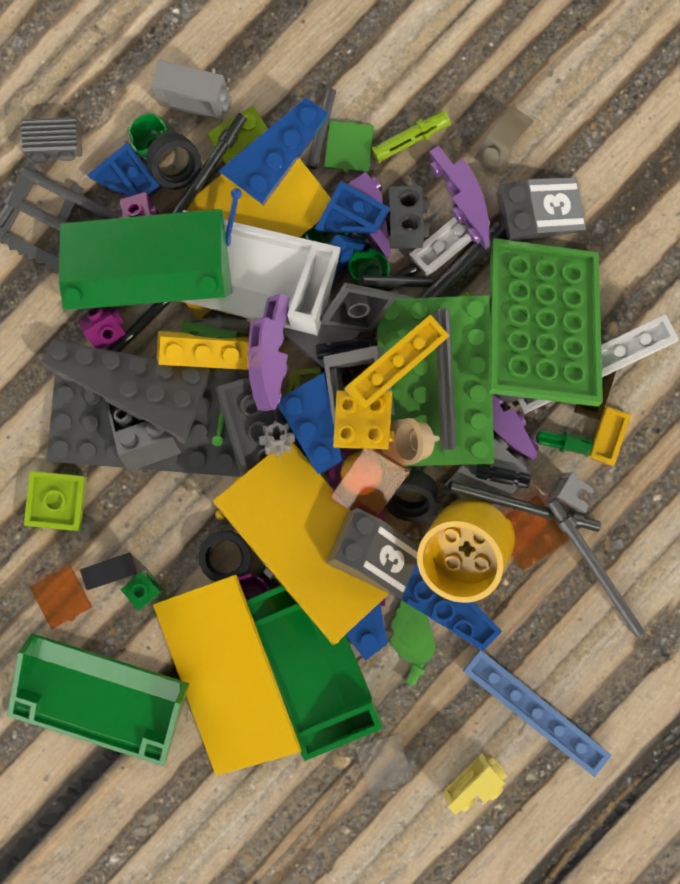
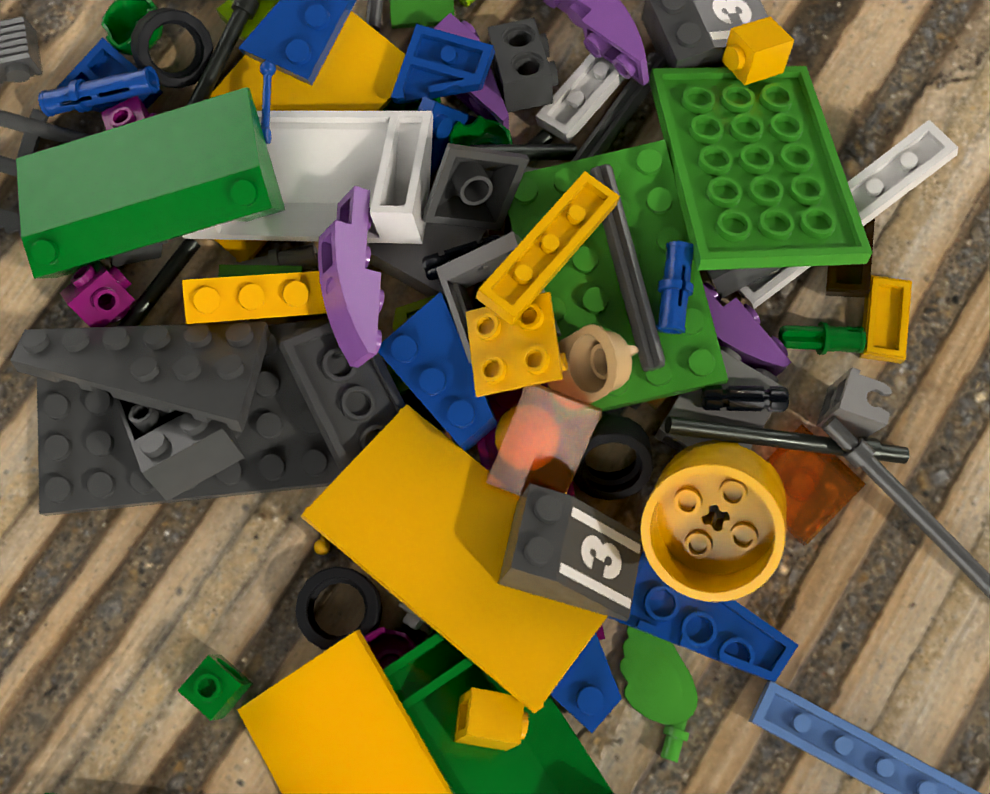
camera: 10 degrees left, 10 degrees down
lime plate [24,471,87,531] -> none
clear orange piece [30,565,93,629] -> none
black tyre [80,553,137,590] -> none
bright green hinge [212,409,224,446] -> none
light grey gear [259,421,295,458] -> none
none -> blue pin [38,66,160,117]
none -> yellow brick [454,688,529,751]
none -> blue pin [656,241,694,334]
none -> yellow brick [722,16,794,86]

